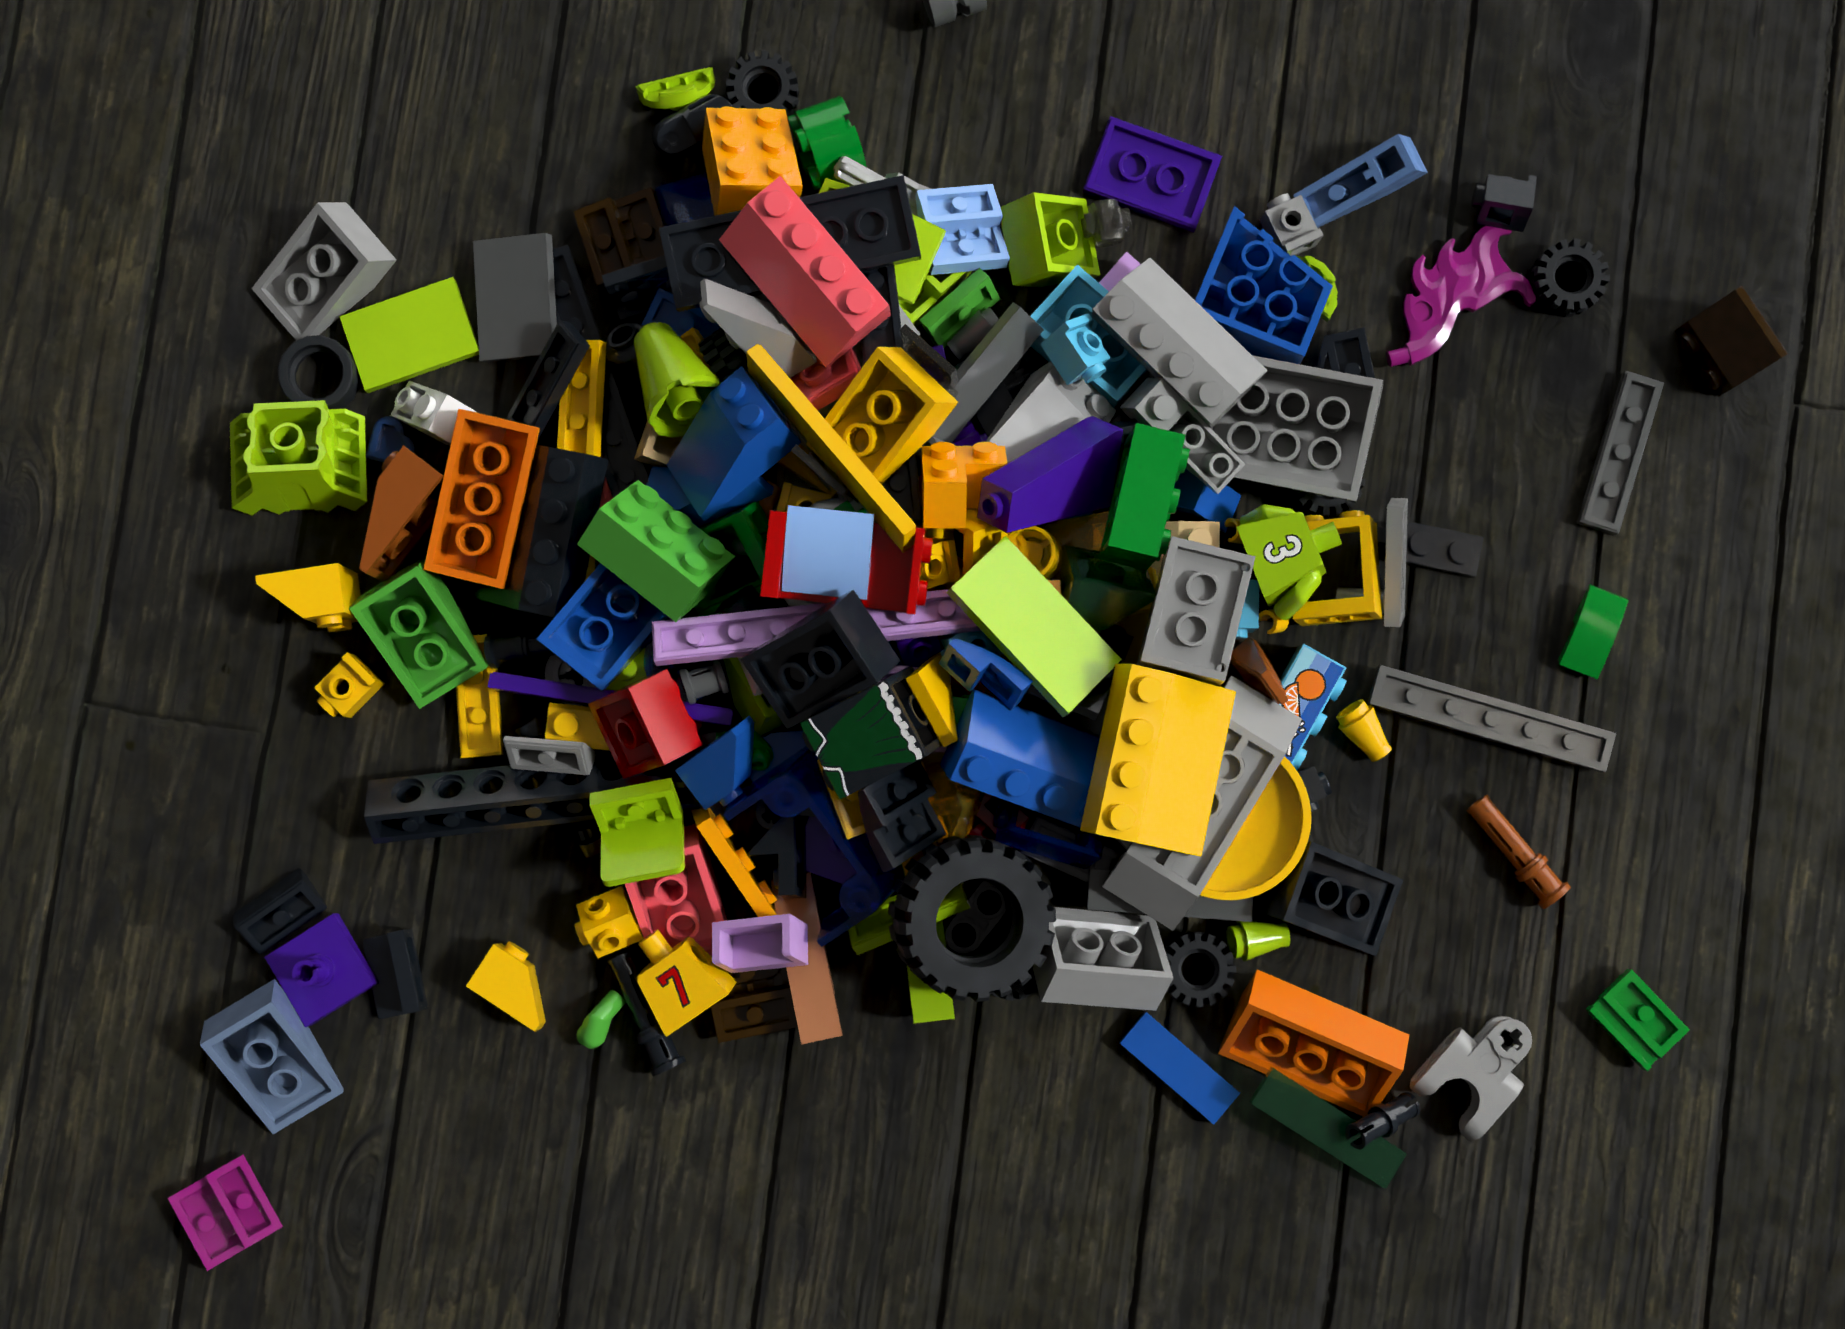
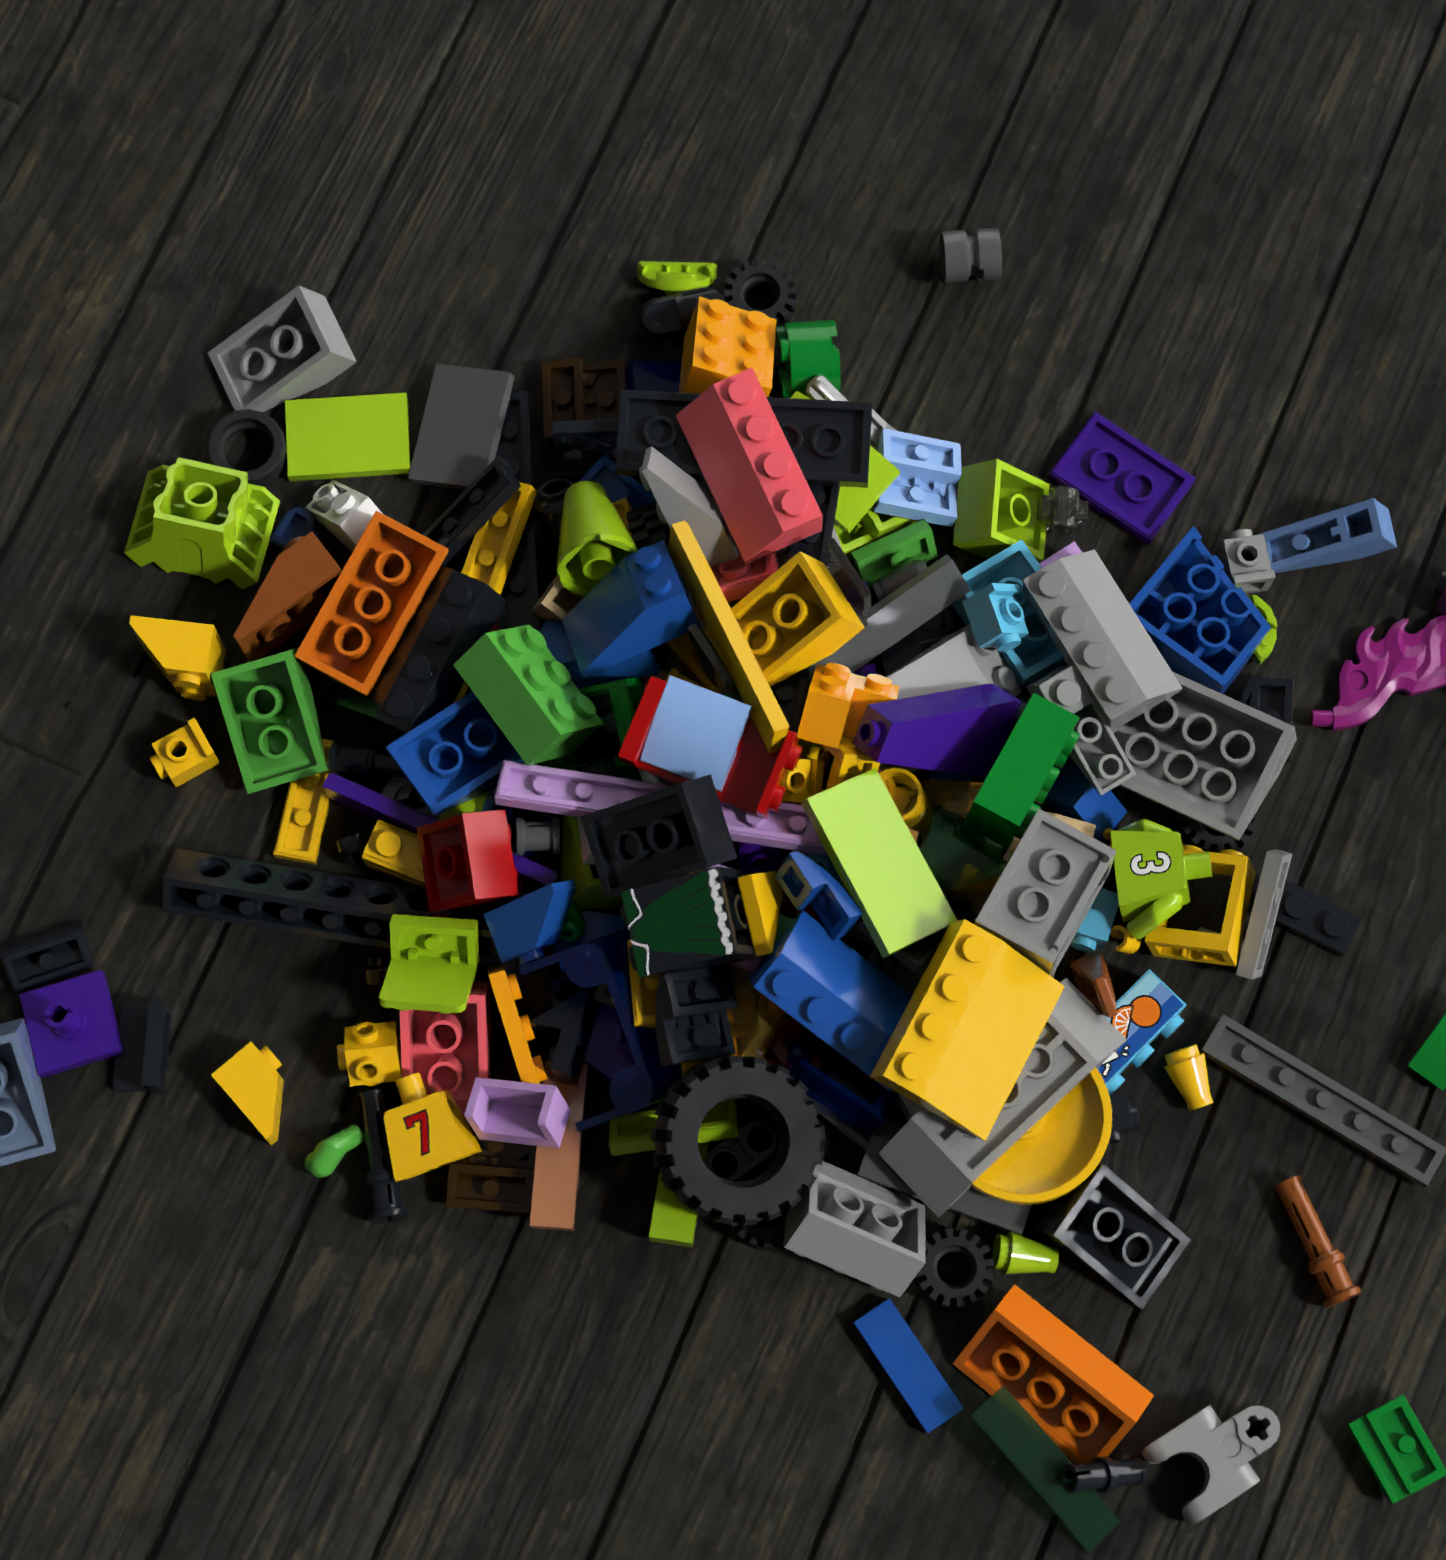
camera: 15 degrees right, 10 degrees down
light grey slope [503,736,596,775] -> none

